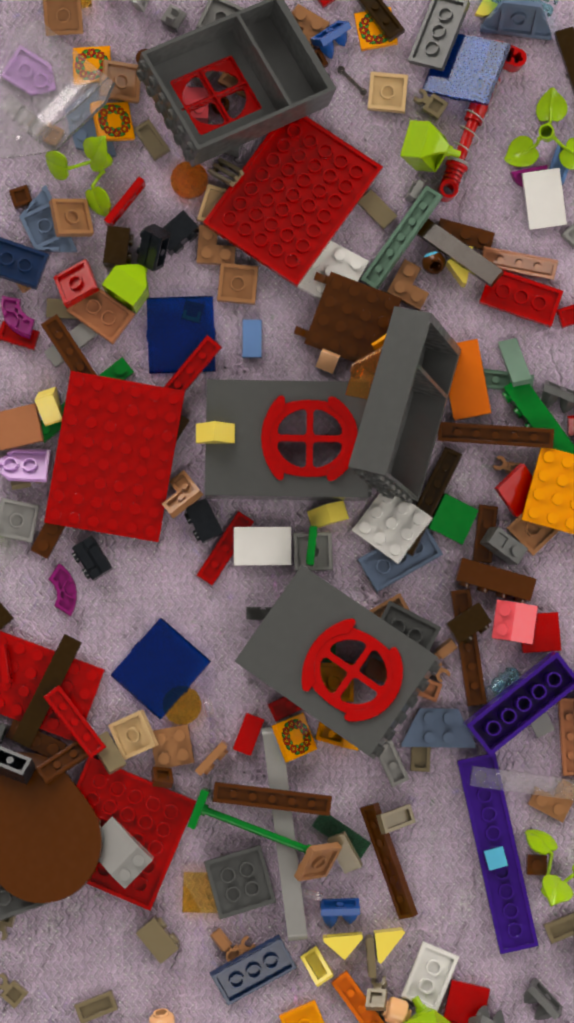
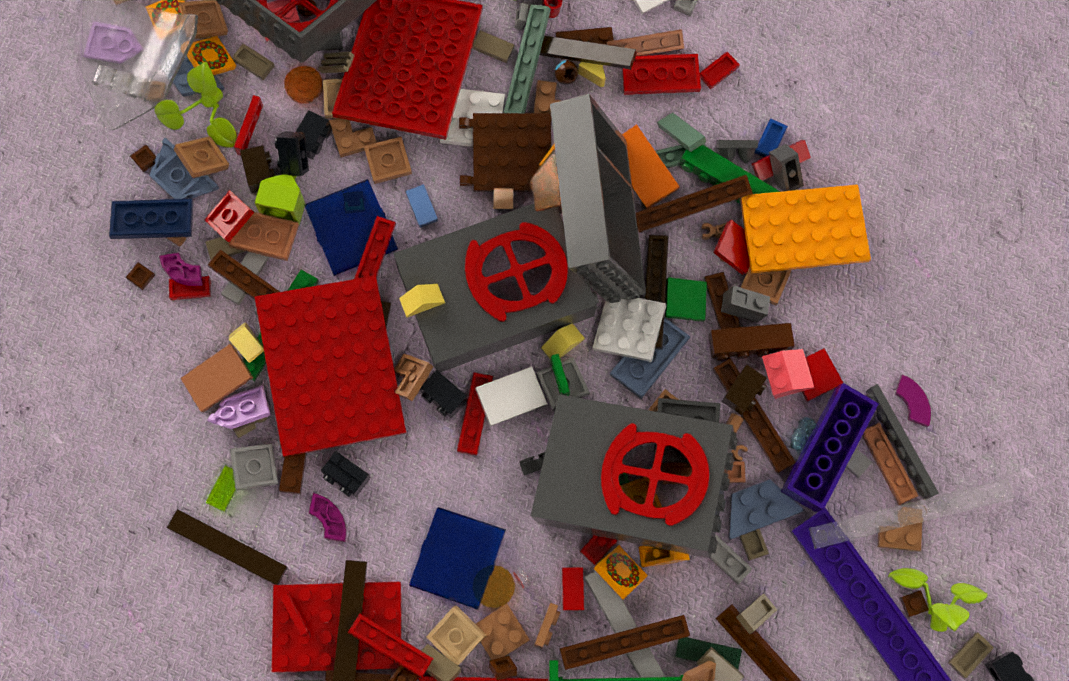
camera: 20 degrees left, 10 degrees down
medium azure tile [483,846,508,871] -> none

